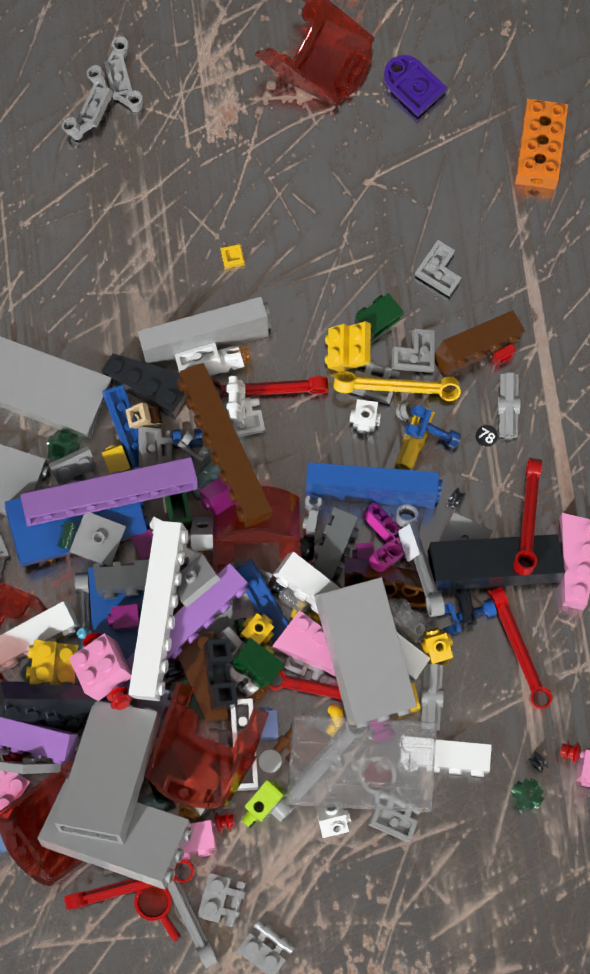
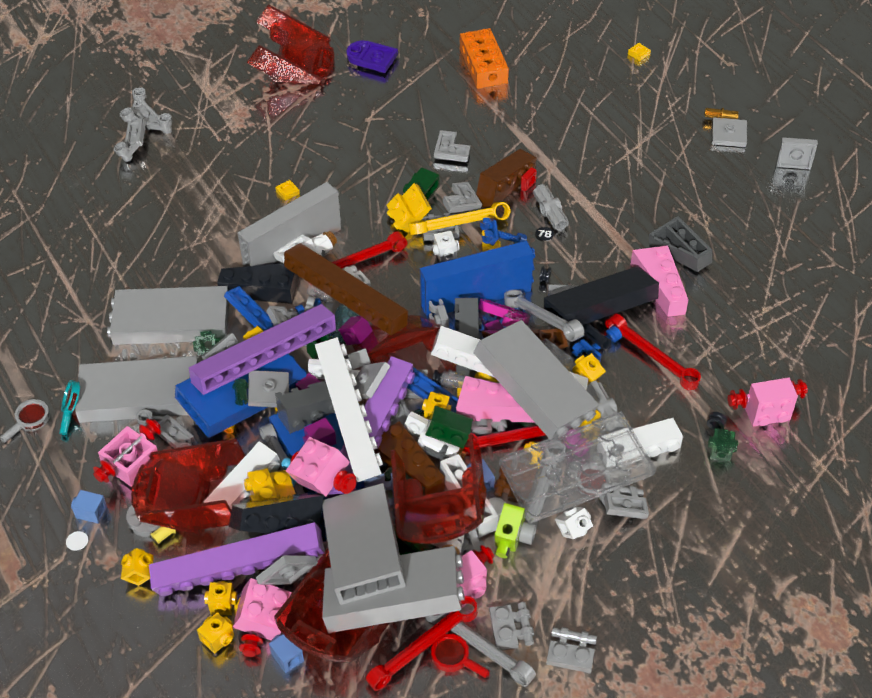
camera: 25 degrees left, 25 degrees down
tan leg [126,403,163,429] -> none
black arch [203,638,238,711] -> none
white plate [227,376,245,427] -> none
light grey plate [396,401,414,421] -> none
white sticker [398,524,420,562] -> none
red piece [513,457,542,575] -> none

